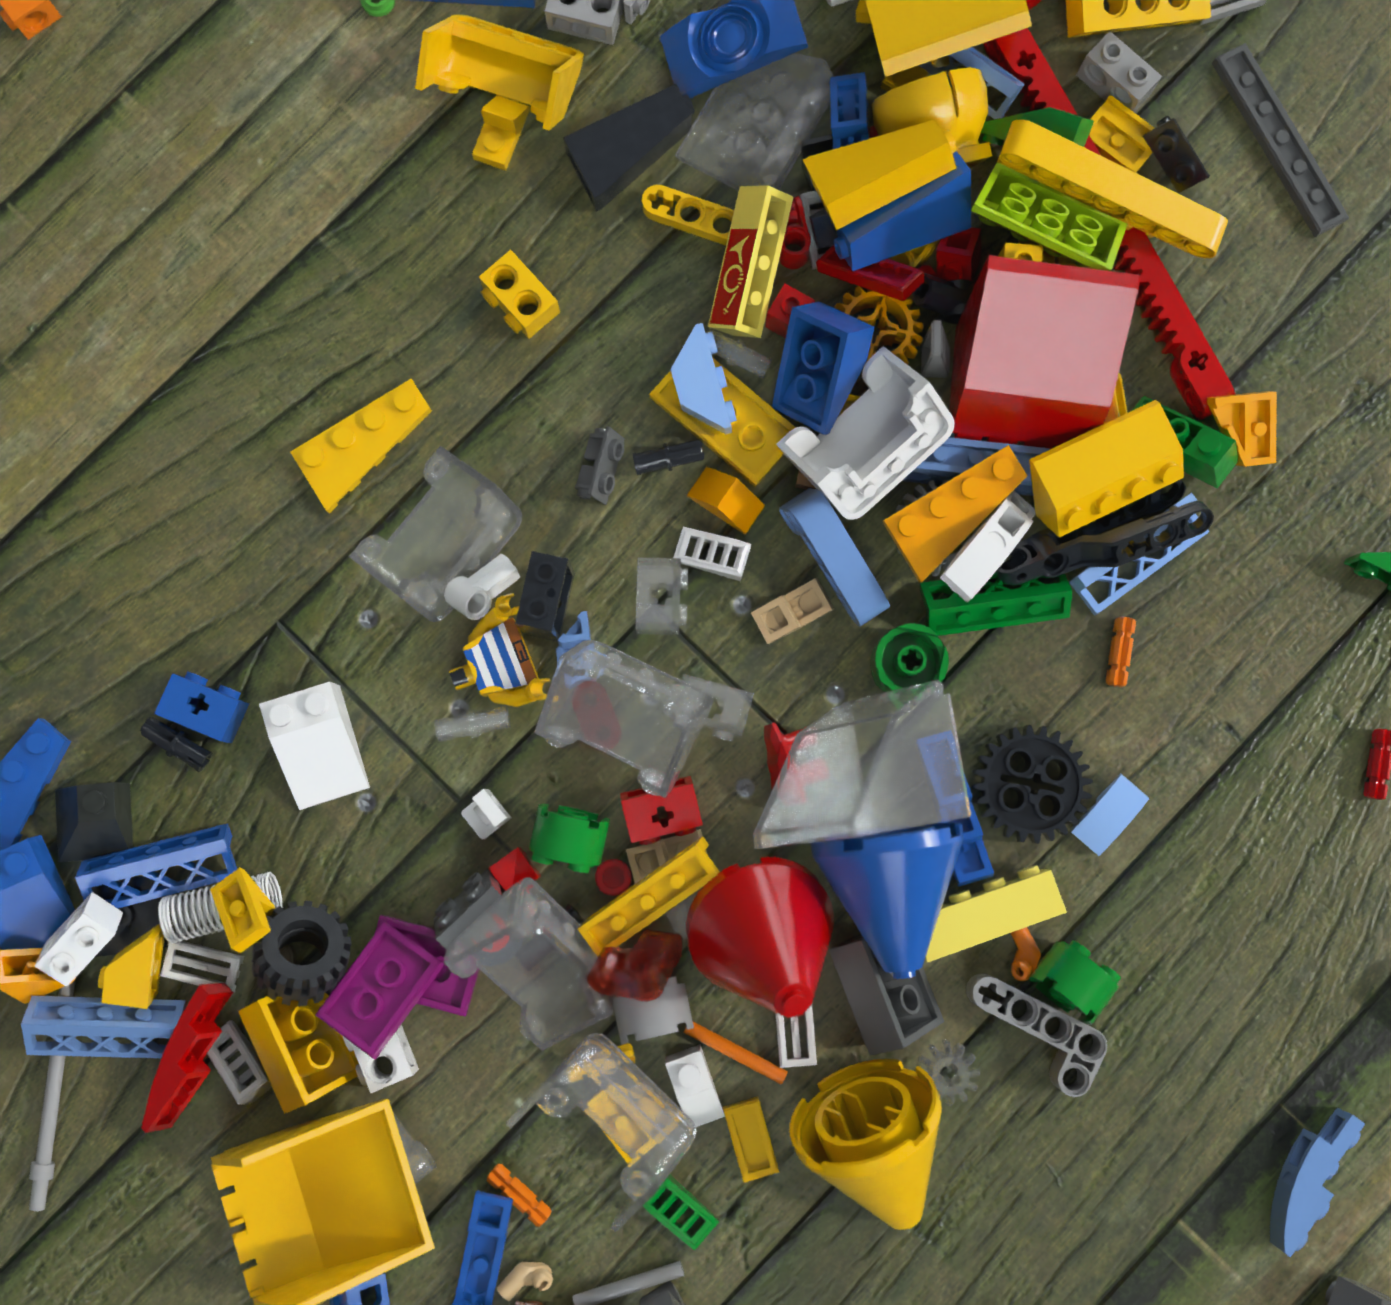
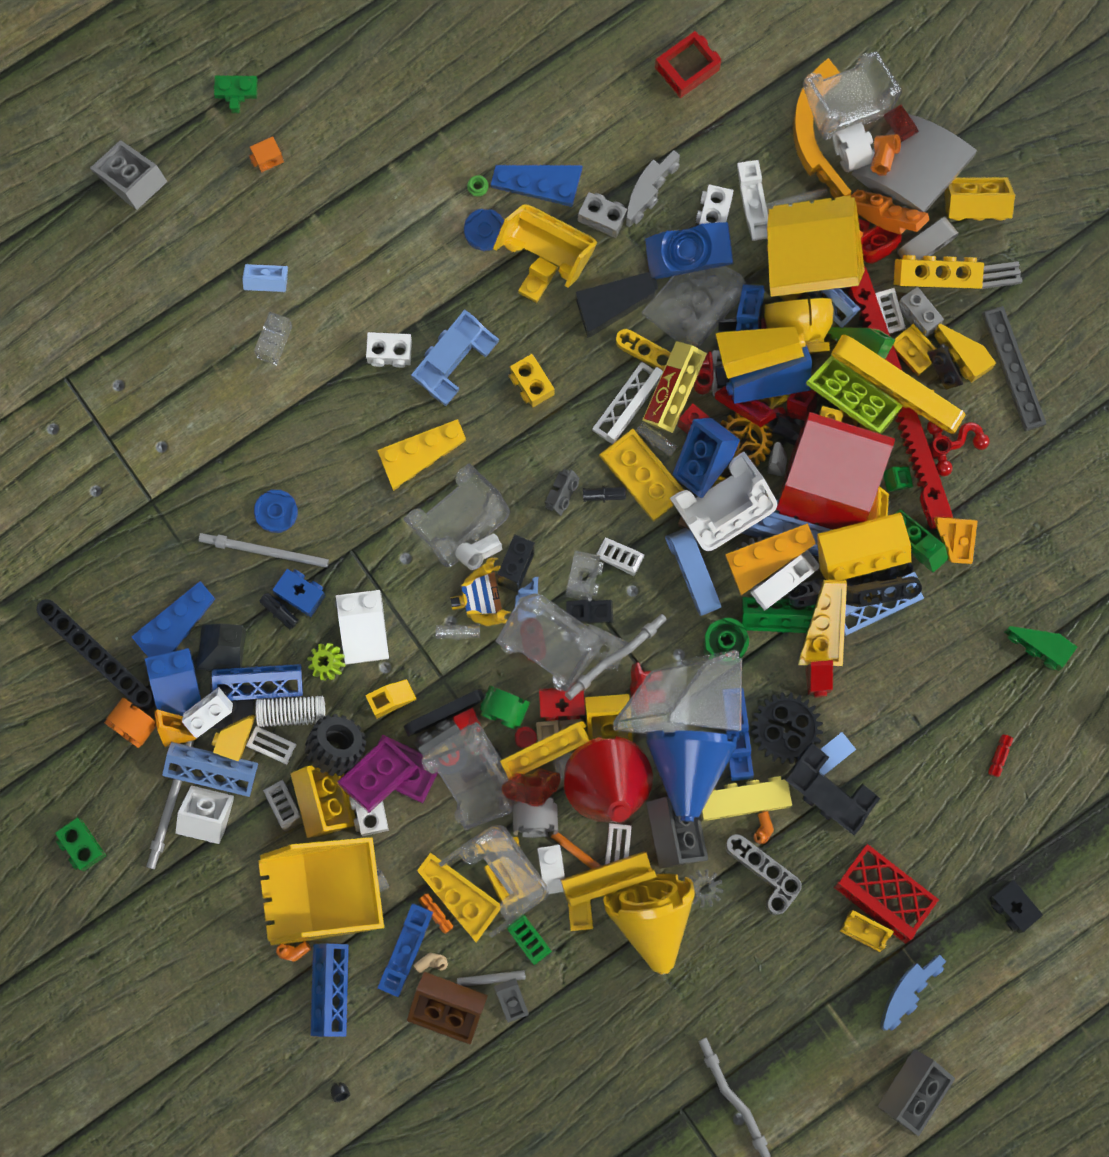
camera: 10 degrees right, 5 degrees down
red slope [141,982,233,1133] -> none
yellow slope [210,868,276,953] -> none
white bracket [461,789,512,839] -> none
light blue slope [671,323,737,435] -> none
light orange slope [687,466,765,535] -> none
tan slope [751,578,835,644] -> none
green brick [1029,940,1121,1025] -> none
orange axle [1105,616,1136,687] -> none
none -> white slope [176,786,234,844]
none -> light grey bar [199,533,329,568]
none -> light blue slope [242,264,288,292]
none -> clear brick [254,312,292,365]
none -> blue tile [254,490,298,533]
none -> lime gear [307,643,346,681]
none -> yellow slope [365,679,417,719]
none -> white brick [366,332,412,368]
none -> black beam [403,689,485,737]
none -> medium blue bracket [411,310,499,406]
none -> yellow wing [417,853,503,943]
none -> blue tile [464,209,504,251]
none -> yellow fence [560,851,657,906]
none -> light grey bar [565,614,667,700]
none -> black slope [566,600,614,624]
none -> yellow slope [585,694,633,742]
none -> white fence [592,362,663,444]
none -> black bracket [784,742,880,836]
none -> yellow wing [798,580,847,666]
none -> red slope [805,660,833,698]
none -> red fence [834,844,939,944]
none -> yellow hinge [840,910,893,952]
none -> white slope [875,288,906,334]
none -> green slope [883,466,913,492]
none -> red piece [927,421,990,477]
none -> yellow slope [934,324,996,383]

